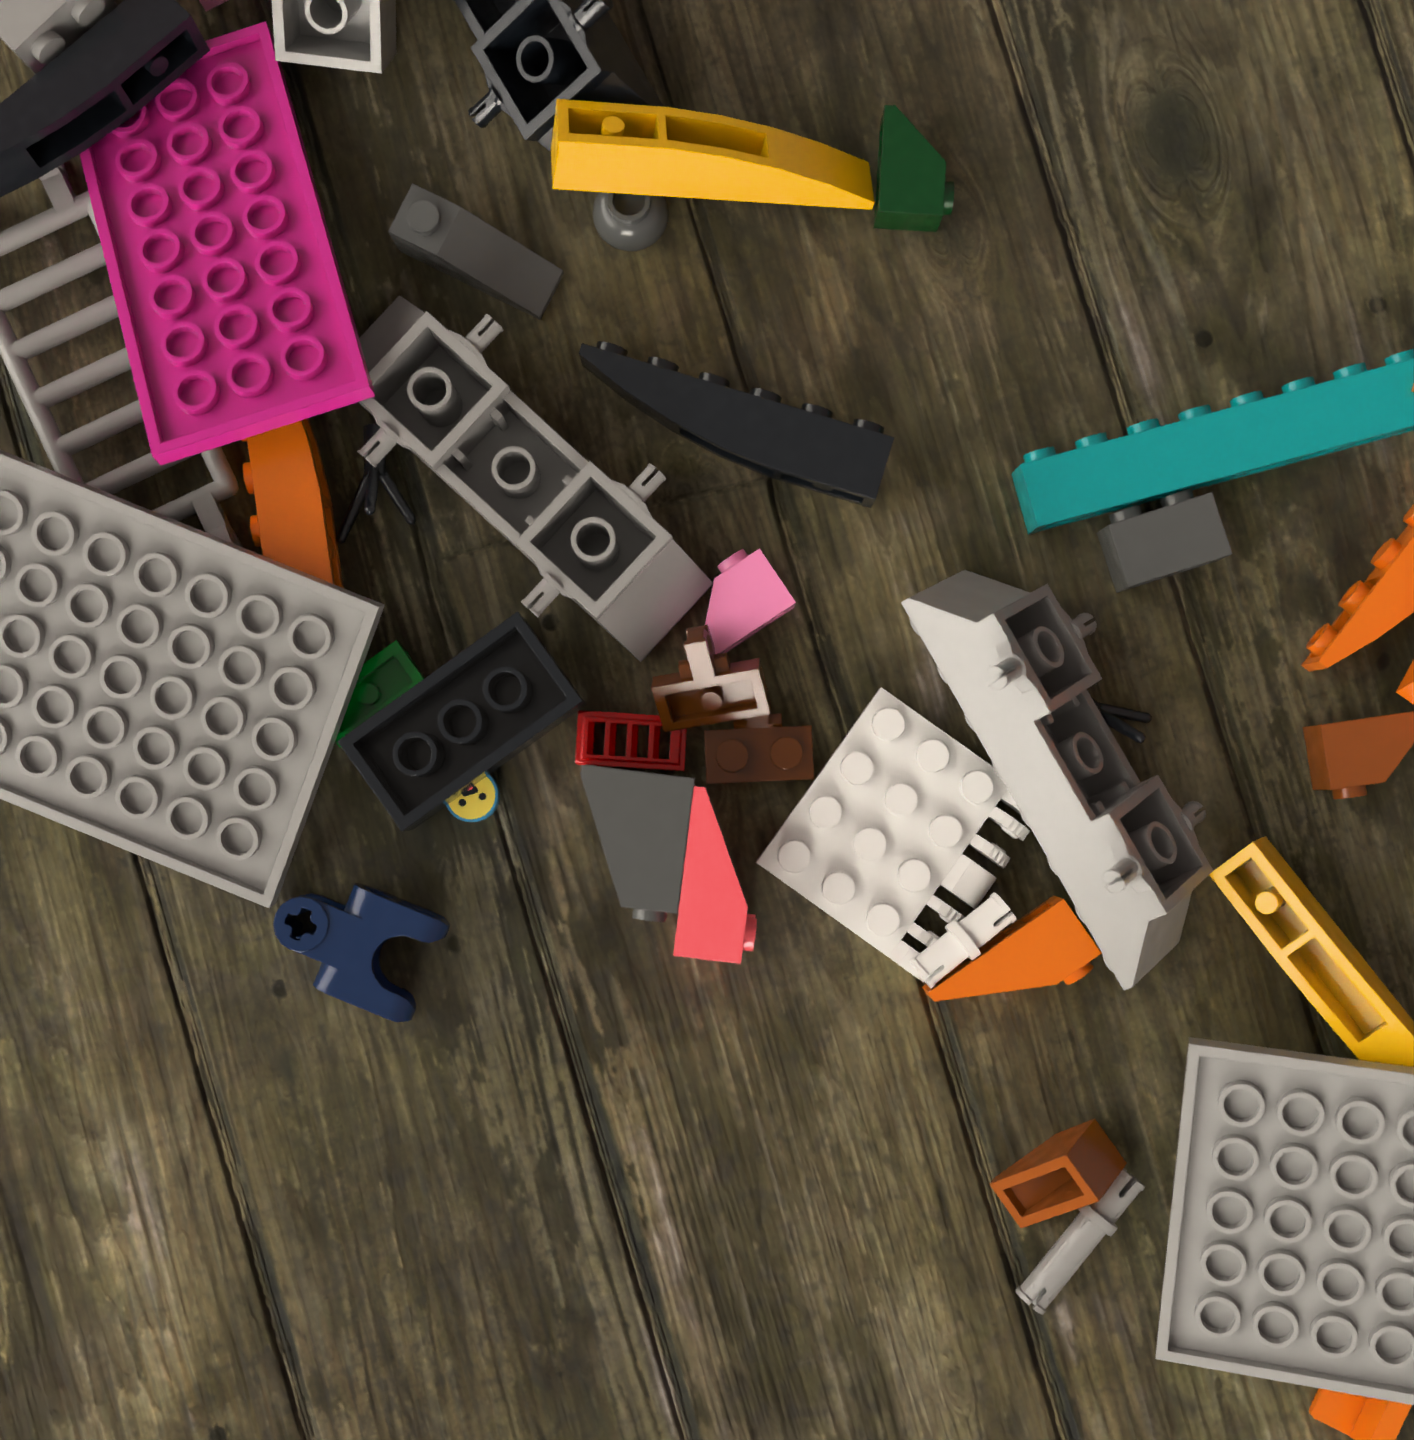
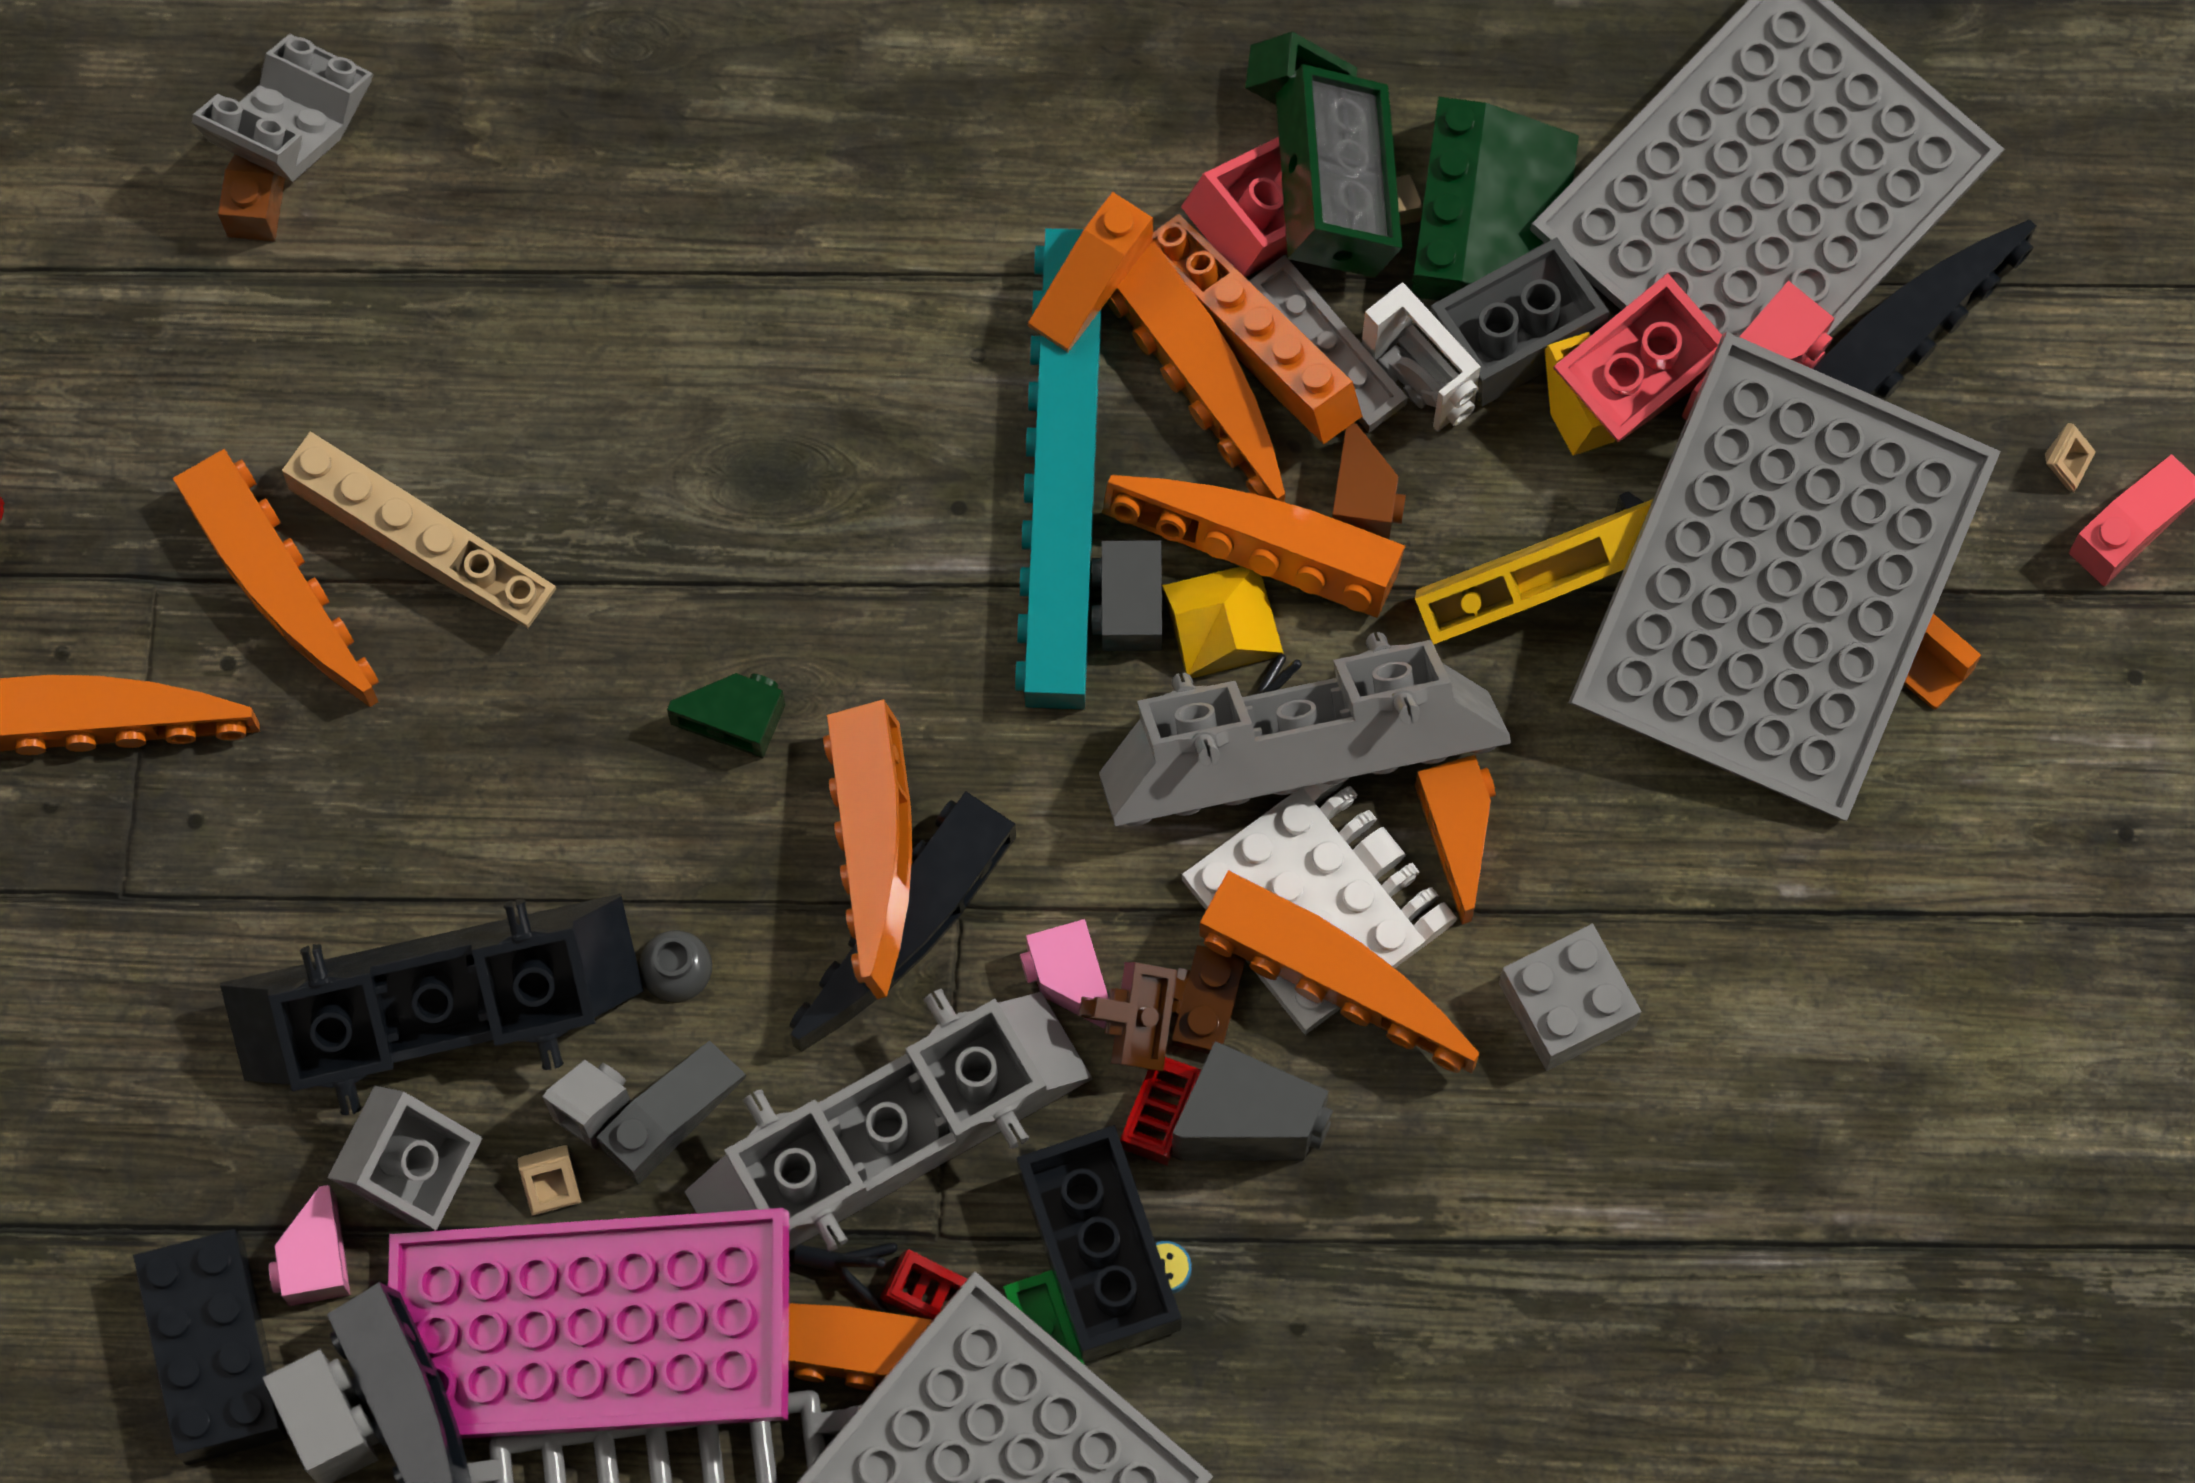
camera: 75 degrees left, 15 degrees down
dark blue piece [273,883,450,1022] -> none
yellow slope [551,99,875,210] -> none
coral slope [673,786,757,964] -> none
white pin [909,892,1017,989] -> none
dark orange slope [989,1118,1127,1229] -> none
light grey pin [1015,1168,1145,1315] -> none
none -> tan slope [518,1145,582,1216]
none -> light grey slope [542,1060,631,1149]
none -> orange slope [823,699,912,1000]
none -> red slope [879,1249,967,1320]
none -> orange slope [1102,475,1405,618]
none -> yellow slope [1162,566,1283,678]
none -> orange slope [1199,870,1479,1074]
none -> light grey brick [1499,923,1642,1071]

